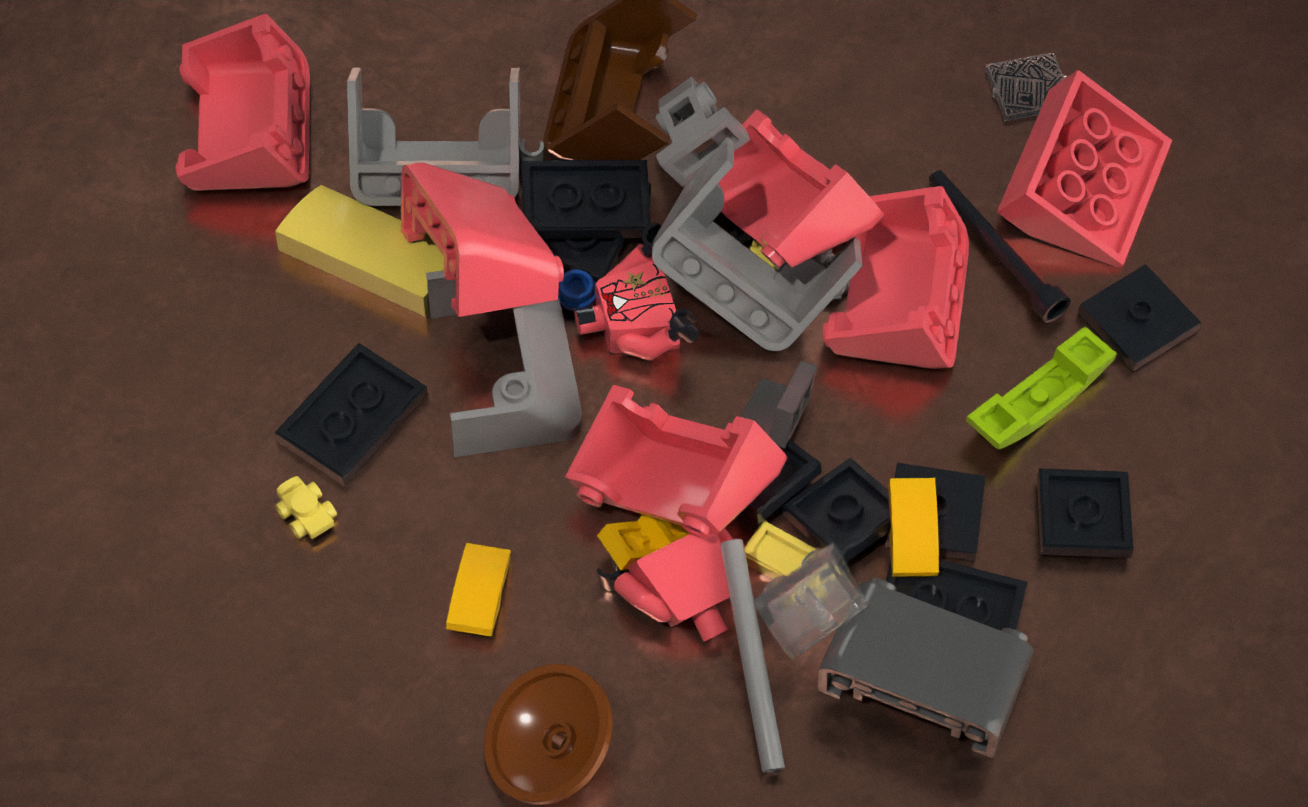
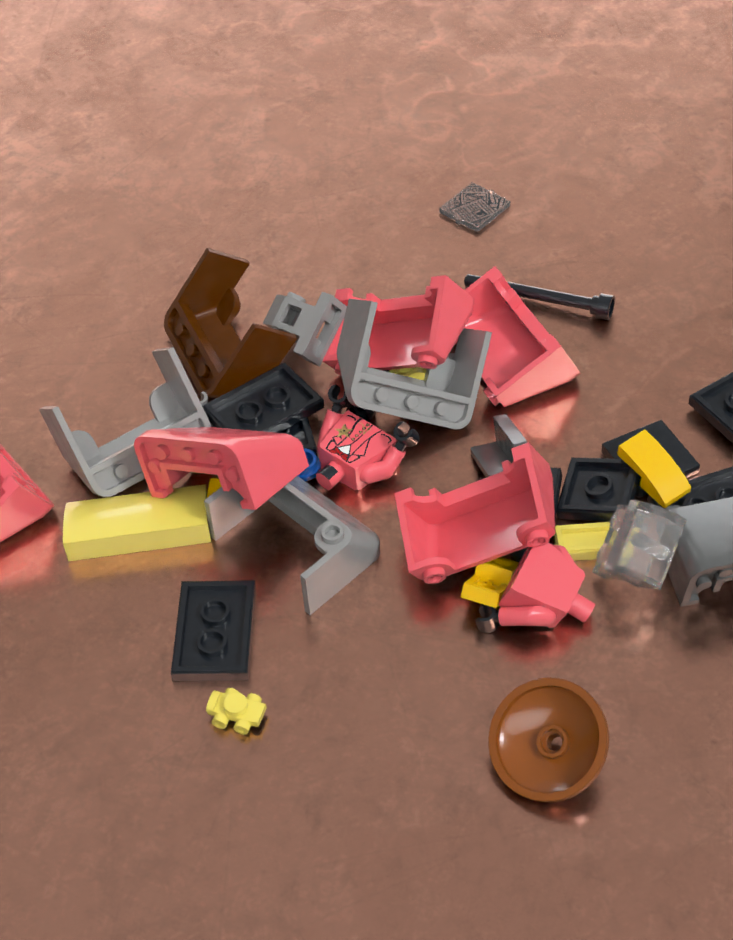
camera: 30 degrees left, 10 degrees down
yellow slope [446,543,511,636] -> none
light grey piece [720,539,785,773] -> none
lime slope [966,326,1117,450] -> none
coral slope [997,70,1172,268] -> none
black plate [1078,264,1201,372] -> none

